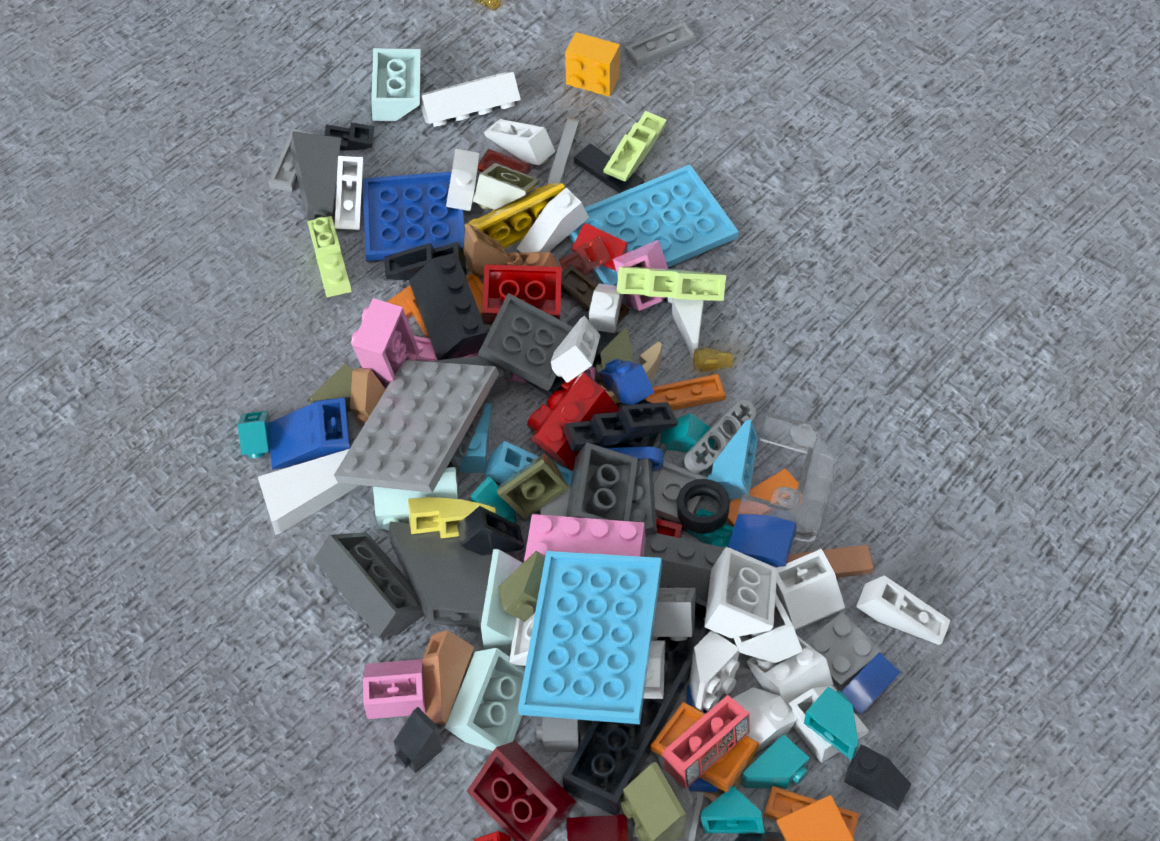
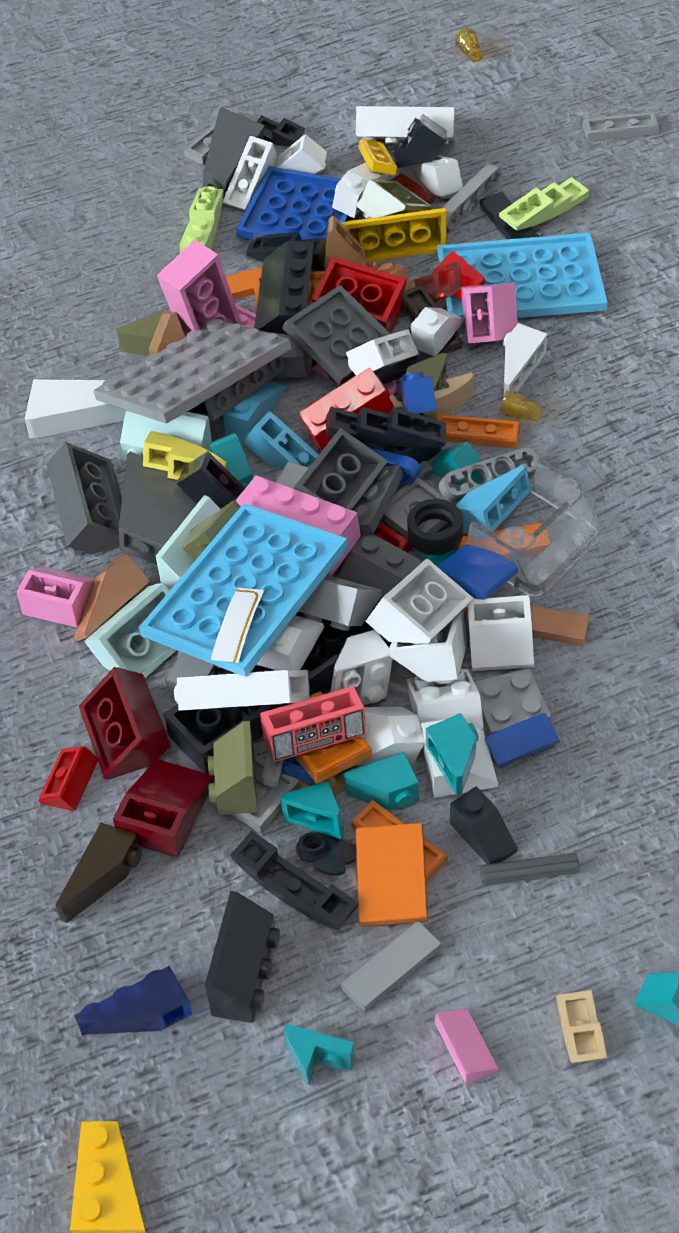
camera: 25 degrees right, 5 degrees down
teal slope [237,410,270,458] -> none
blue slope [269,397,351,470] -> none
light aqua slope [371,48,421,121] -> none
black slope [394,707,442,773] -> none
olive slope [497,453,569,520] -> none
white slope [517,188,589,253] -> none
light orange brick [565,32,620,97] -> none
yellowish green slope [617,266,726,301] -> none
white slope [856,575,950,645] -> none
none -> white slope [174,670,310,710]
none -> white sticker [210,588,264,663]
none -> white slope [273,134,327,175]
none -> yellow tile [358,139,397,175]
none -> black slope [393,114,447,168]
none -> dark grey axle [480,853,579,885]

